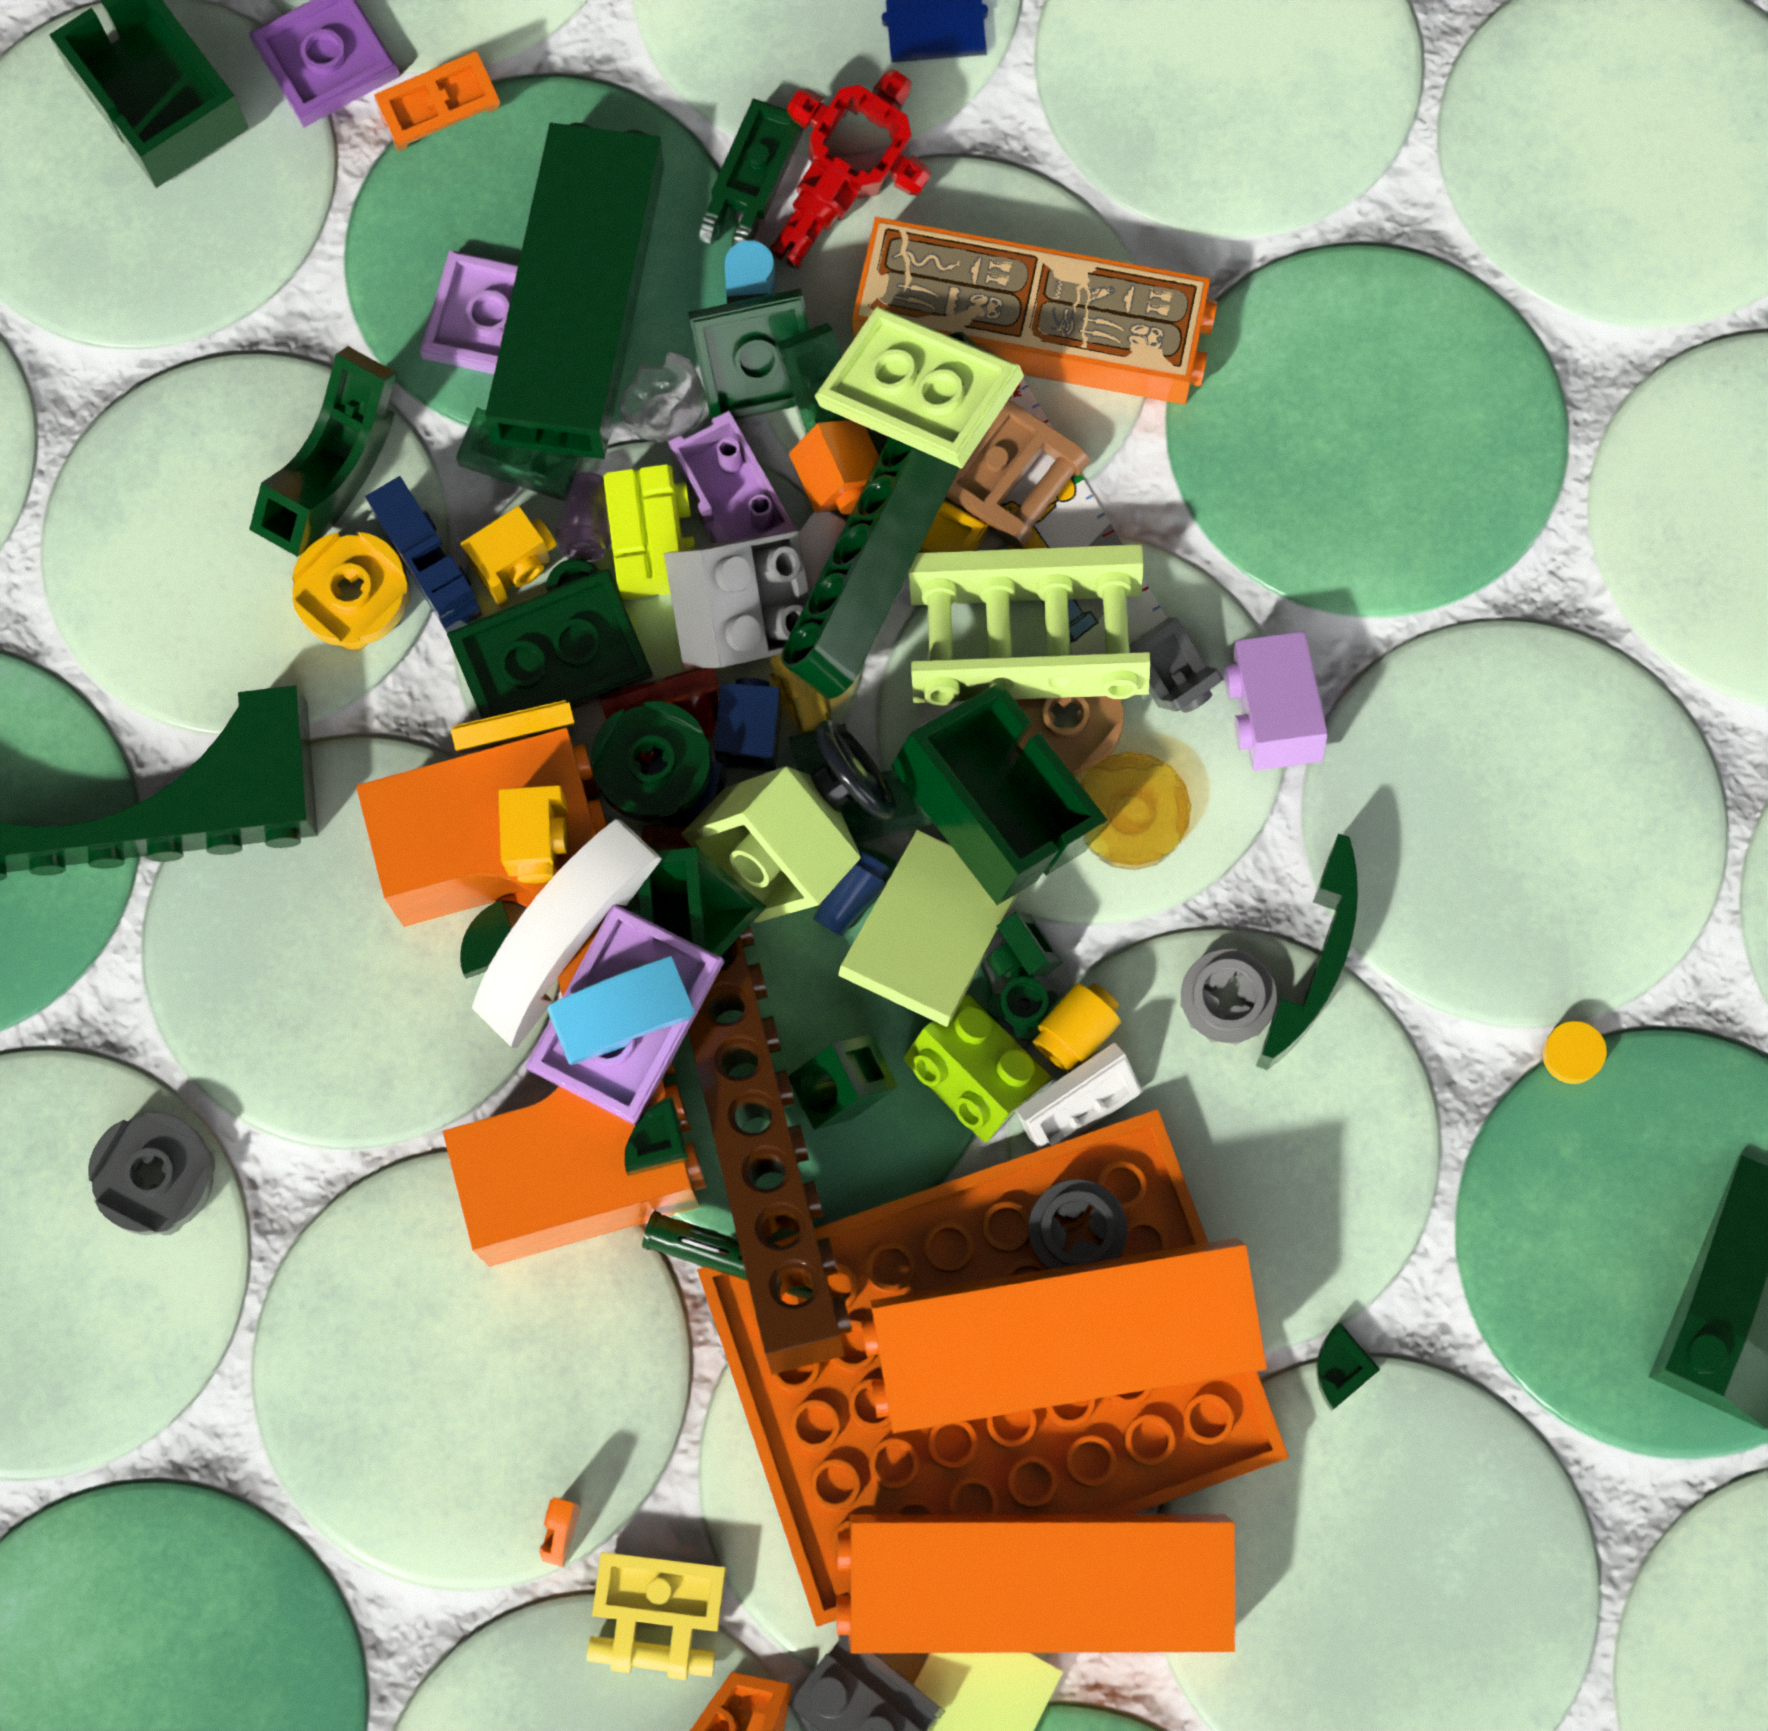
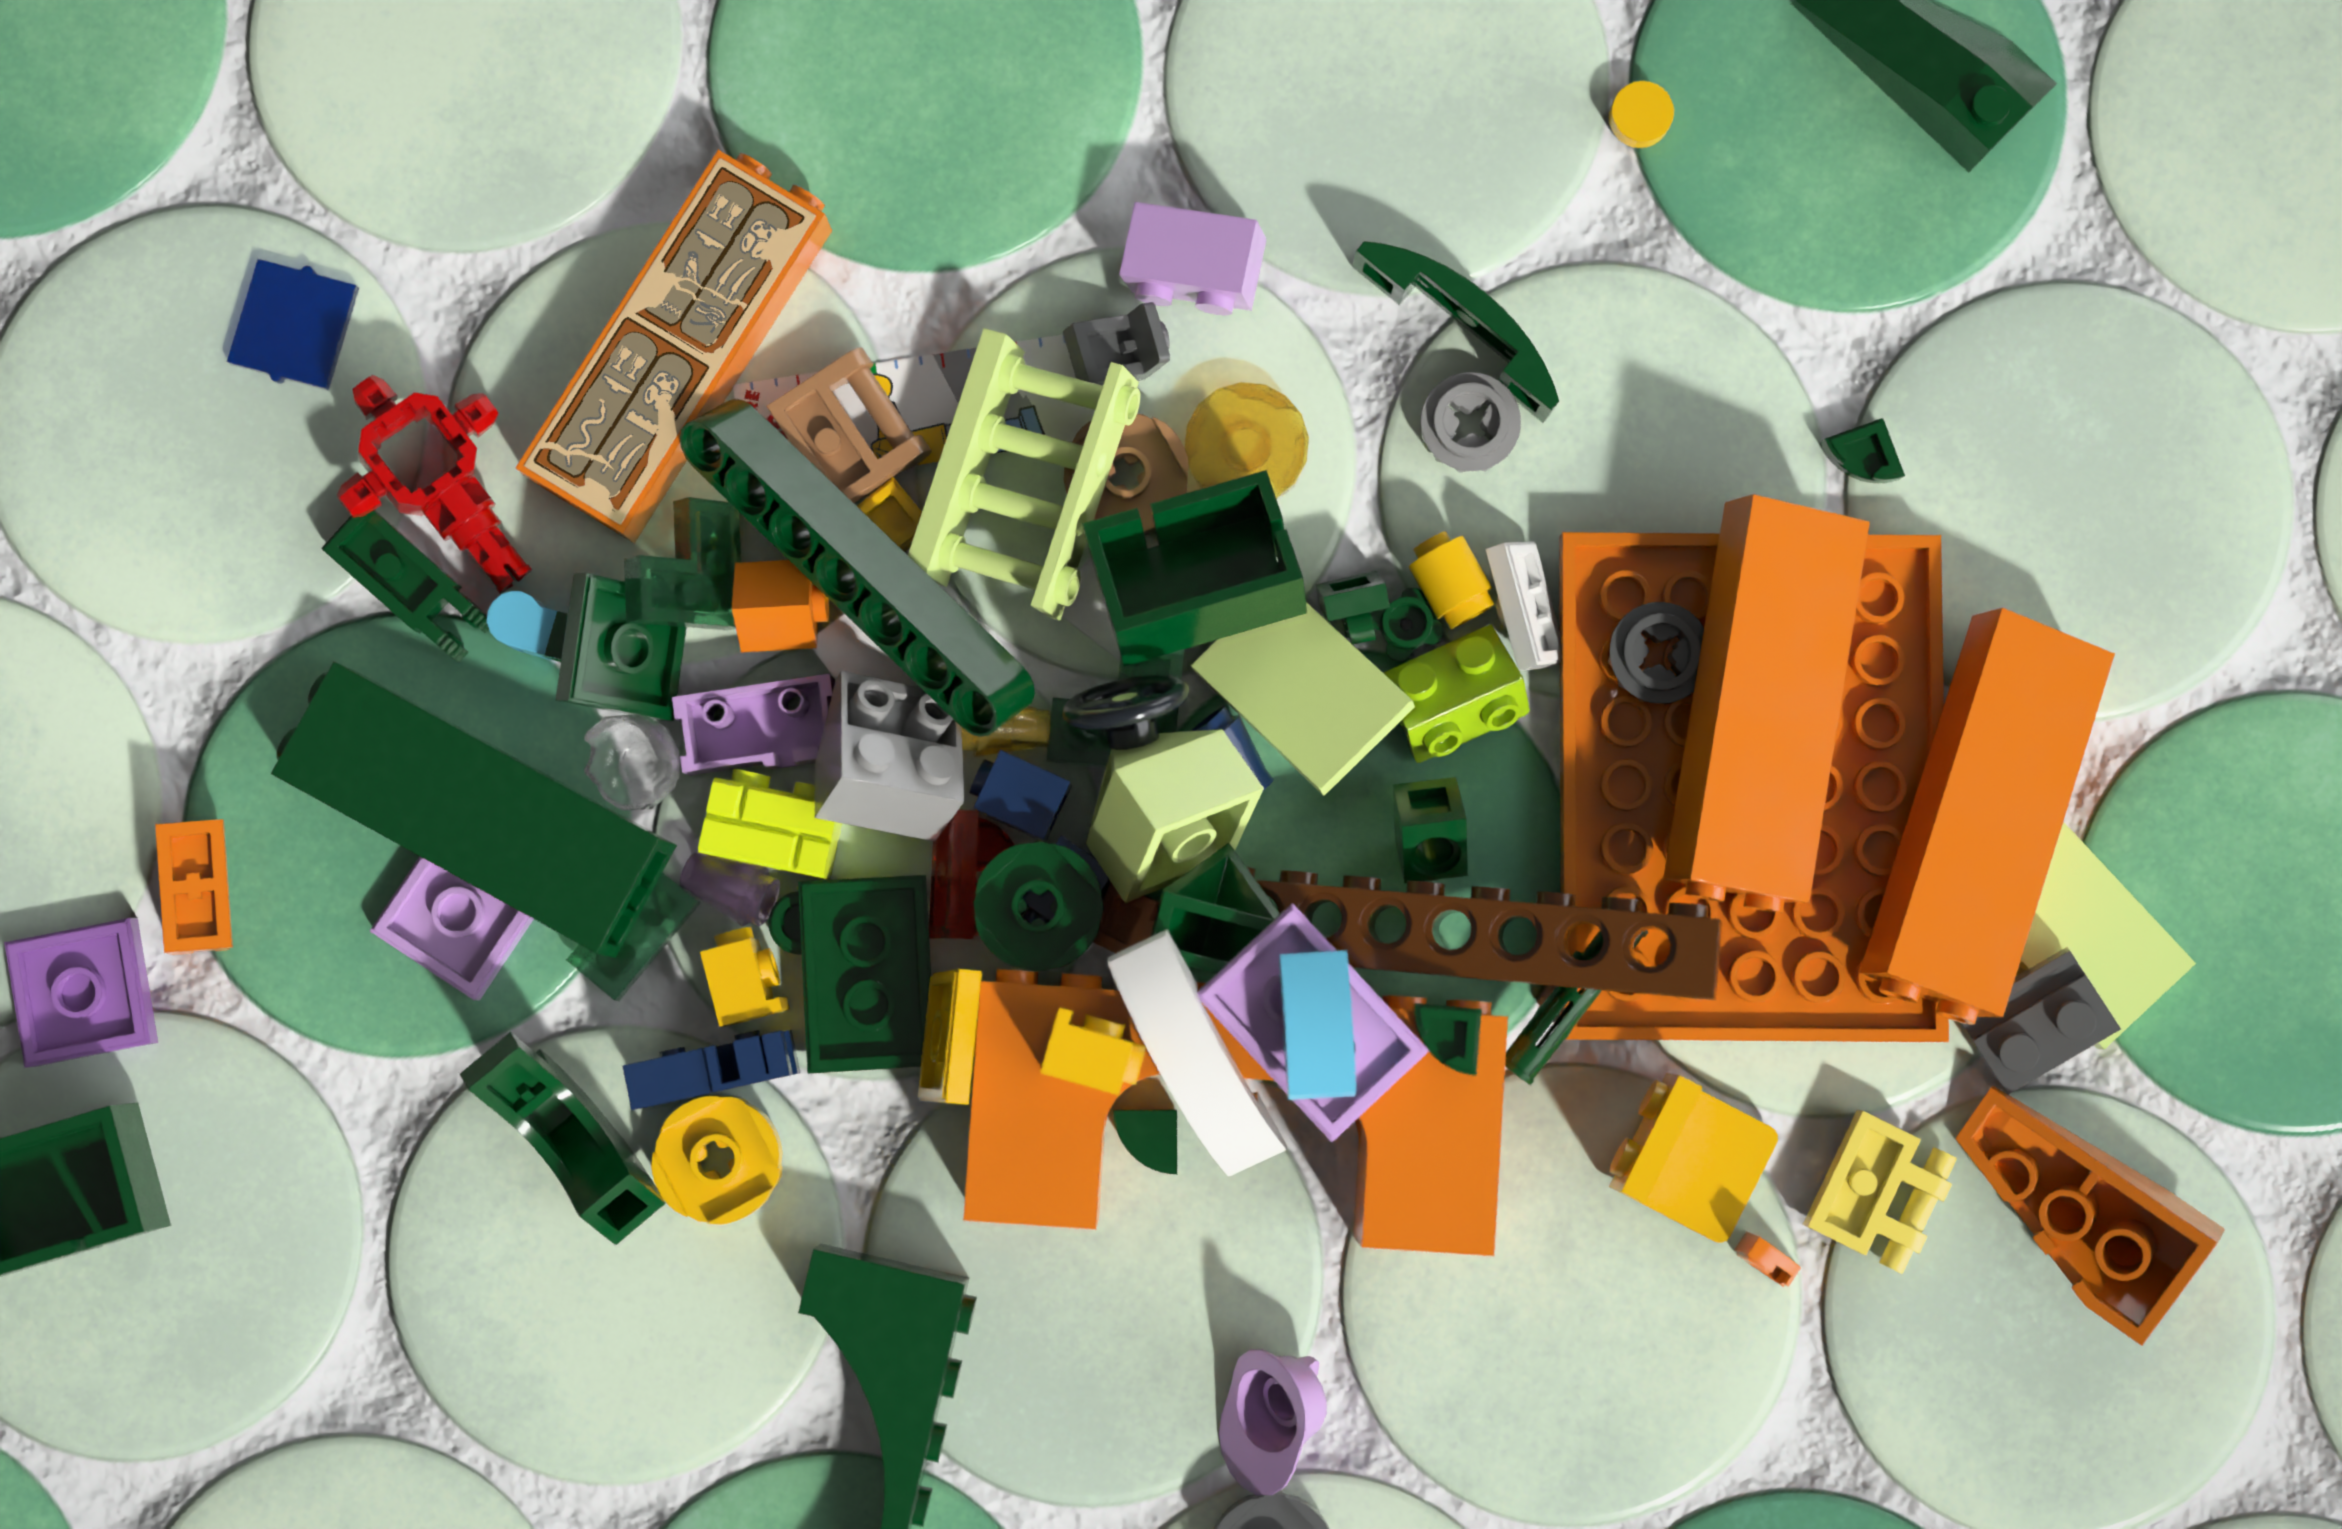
camera: 75 degrees left, 10 degrees up
yellowish green tile [815,306,1024,468] -> none
none -> lavender piece [1219,1349,1327,1495]
none -> yellow bracket [1609,1073,1778,1243]

